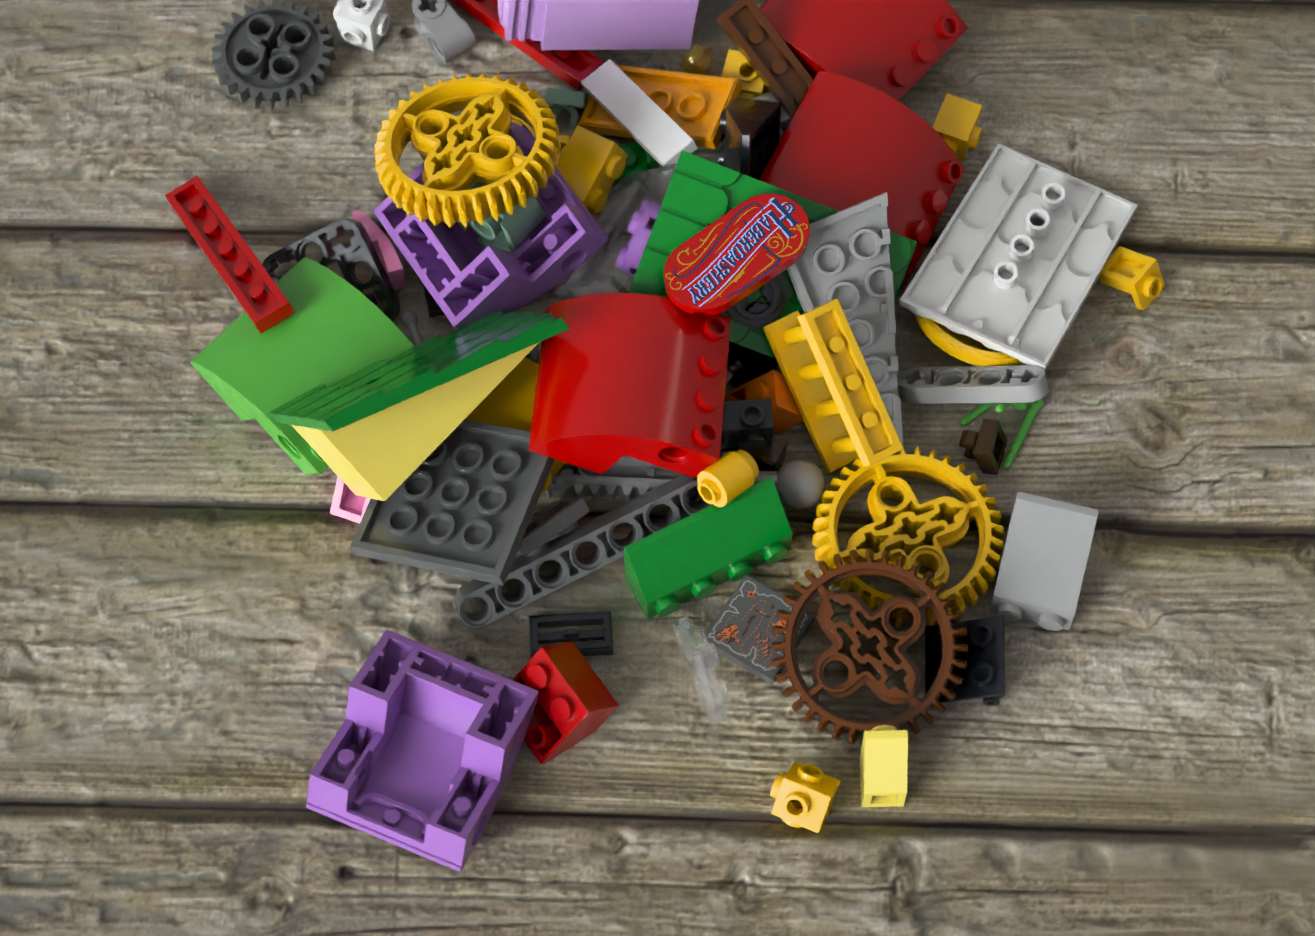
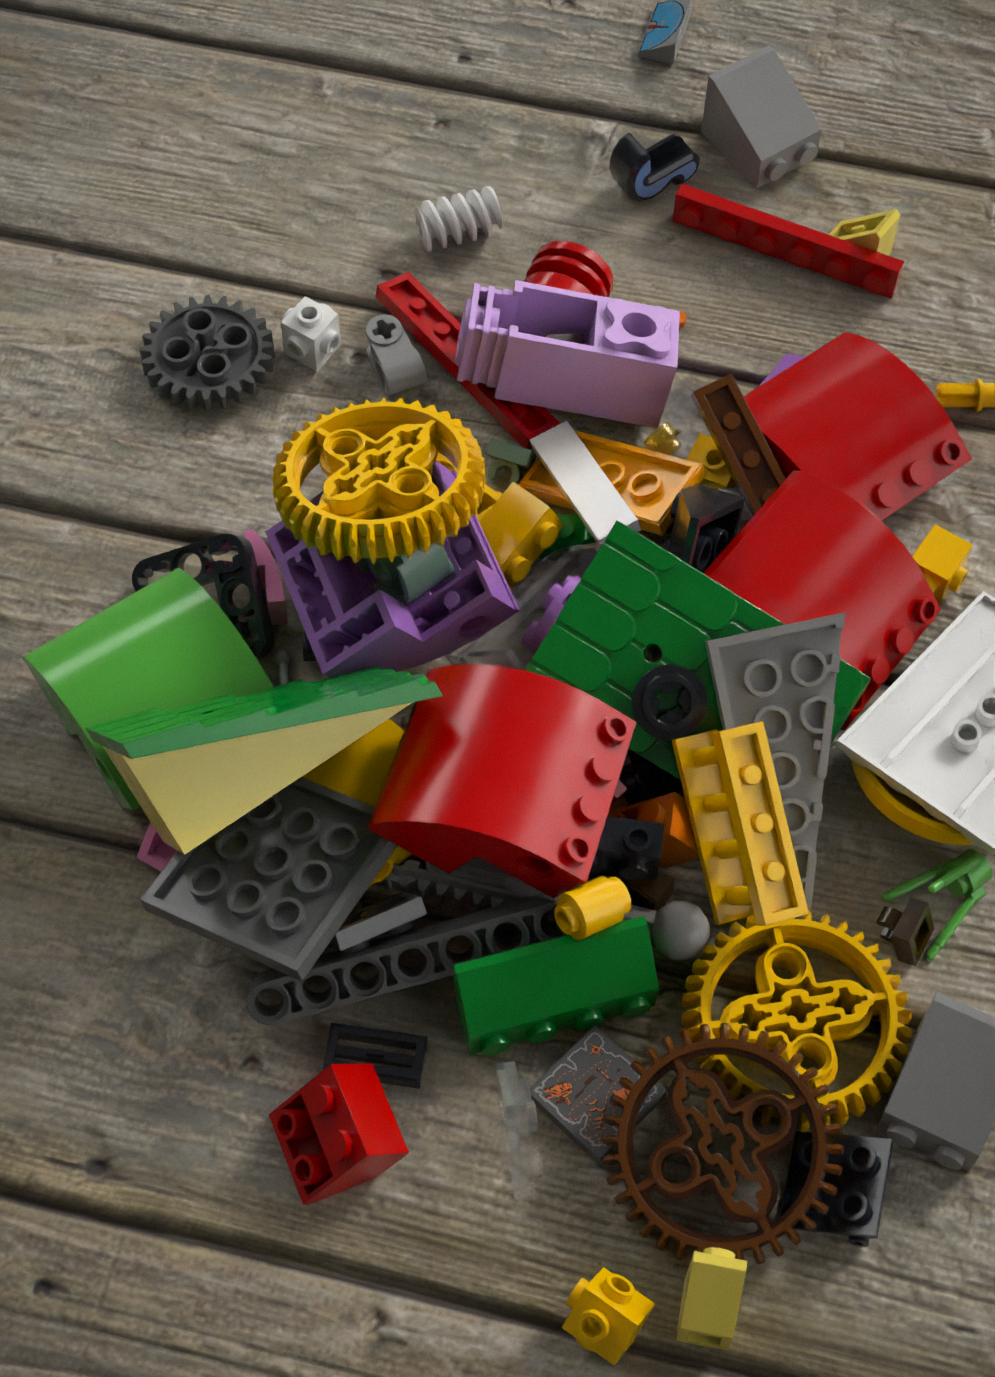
camera: 10 degrees right, 5 degrees down
red plate [165,176,295,334] -> none
medium lavender slope [306,629,539,872] -> none
red tile [664,194,810,315] -> none
light grey beam [897,365,1049,404] -> none

